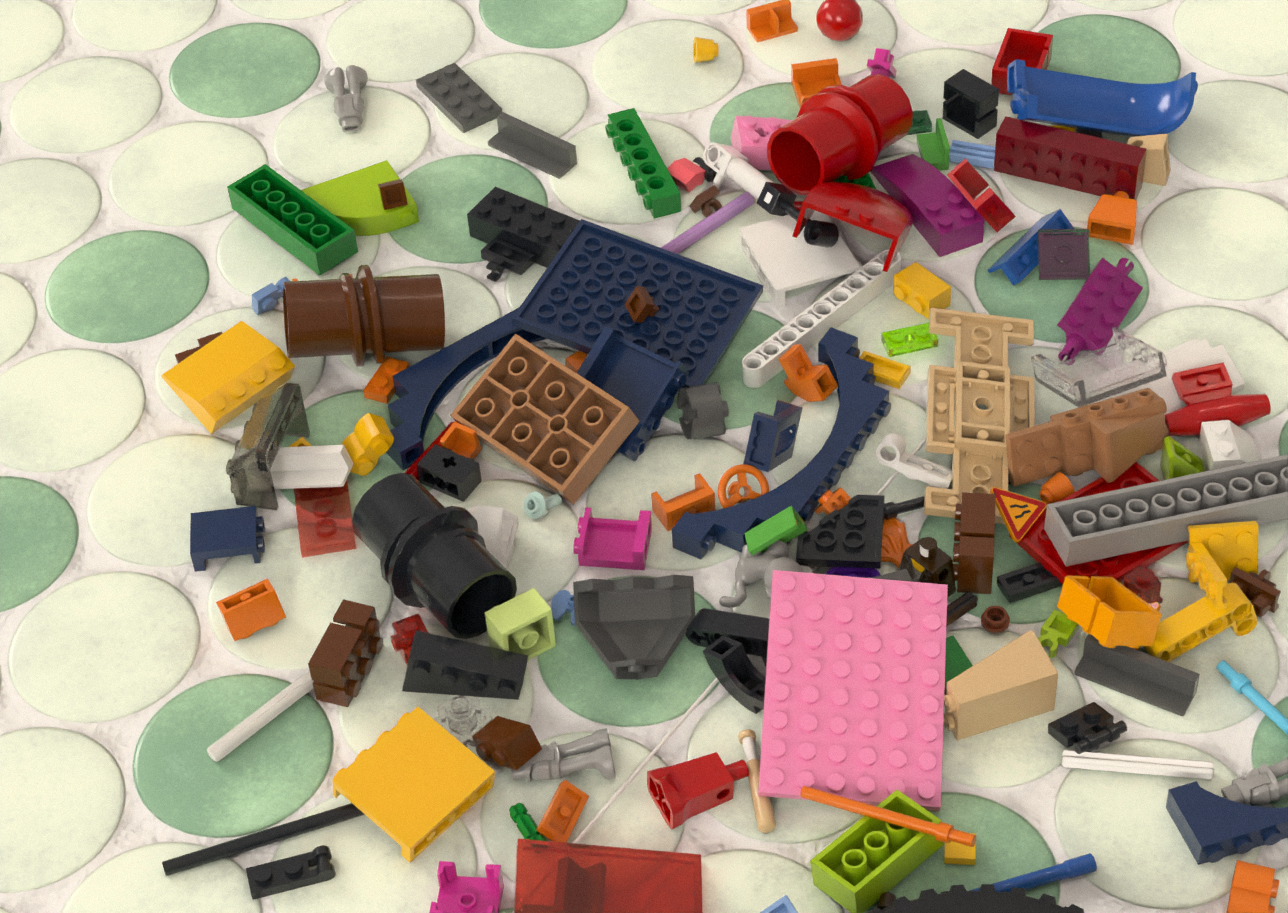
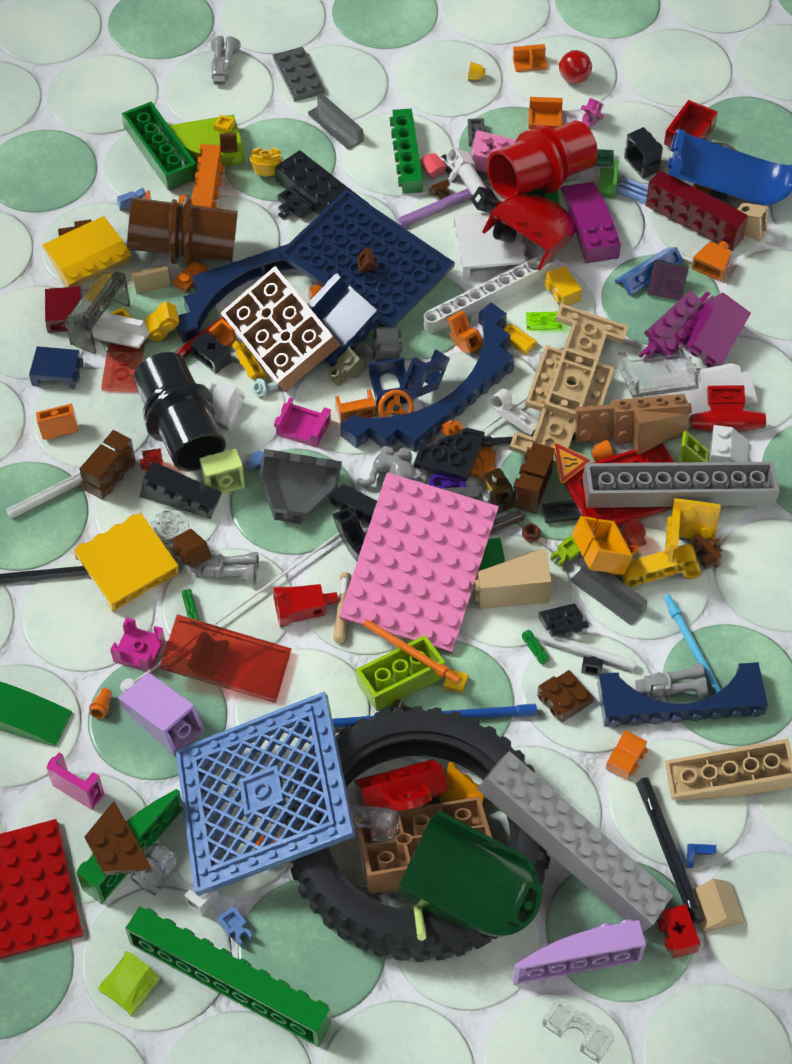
camera: 10 degrees right, 10 degrees up
black plate [246,845,336,900] -> none
orange plate [536,780,589,847] -> none
bright green panel [745,505,807,555] -> none
red panel [947,159,1016,233] -> none
none -> dark red panel [45,286,83,333]
none -> tan slope [130,265,171,294]
none -> orange wedge [192,144,225,208]
none -> yellow tile [213,115,236,133]
none -> yellow plate [232,340,267,380]
none -> yellow cone [250,147,283,177]
none -> olive brick [328,348,369,386]
none -> dark blue panel [369,357,413,408]
none -> dark grey plate [467,118,485,147]
none -> green axle [521,630,549,665]
none -> reddish brown plate [537,670,594,723]
none -> black plate [581,656,604,676]
none -> magenta slope [686,292,751,368]

